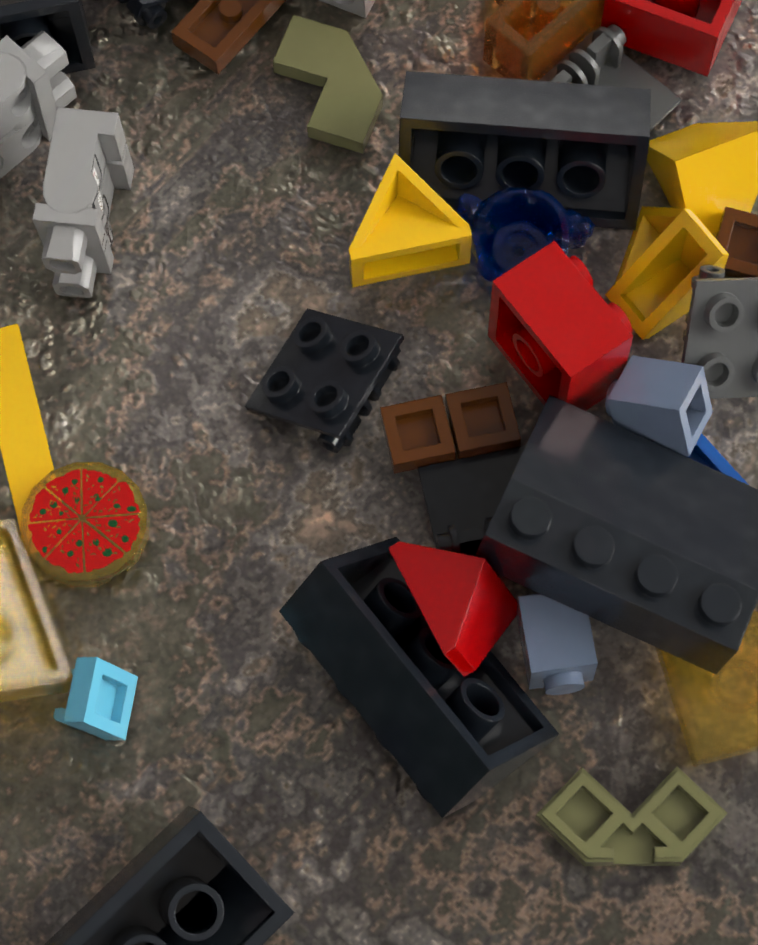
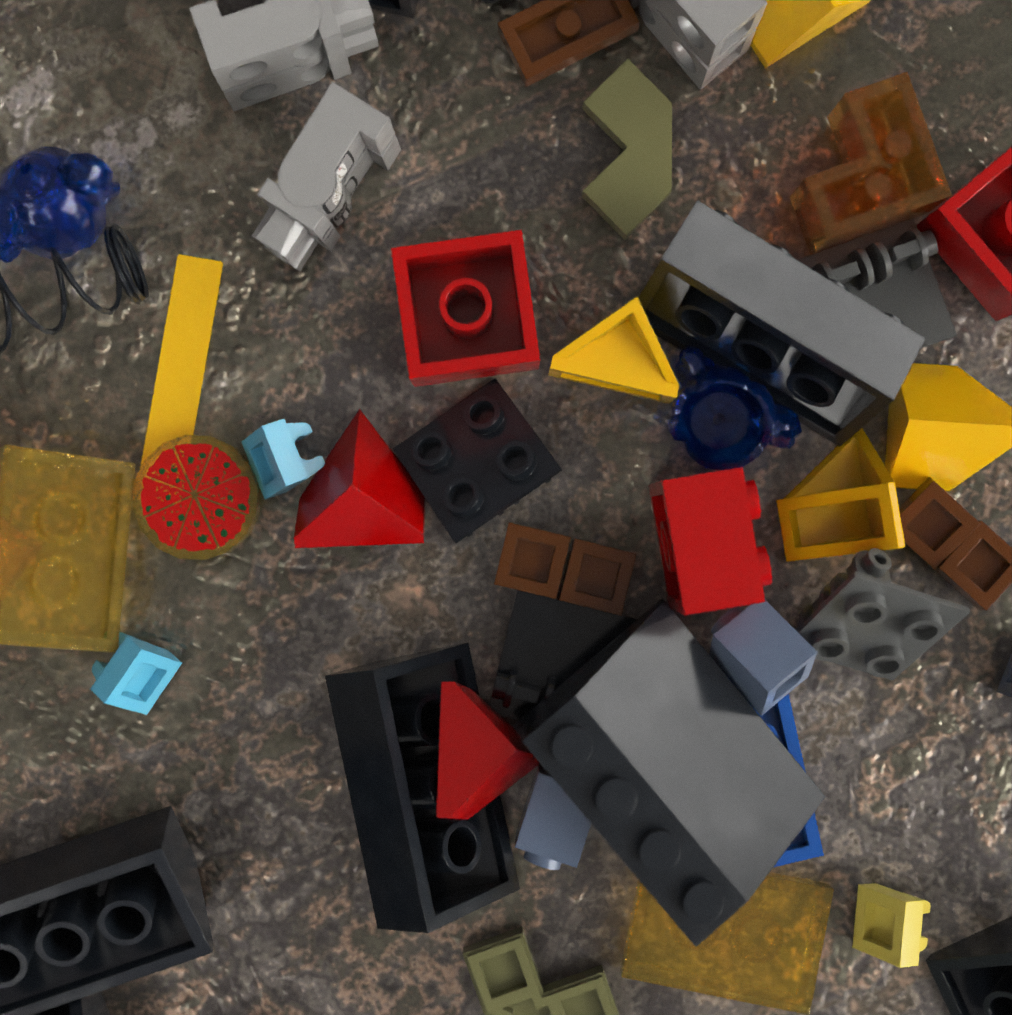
camera: 30 degrees right, 20 degrees up
none -> medium azure tile [241,418,325,500]
none -> red slope [294,409,425,548]
none -> red brick [391,230,540,387]

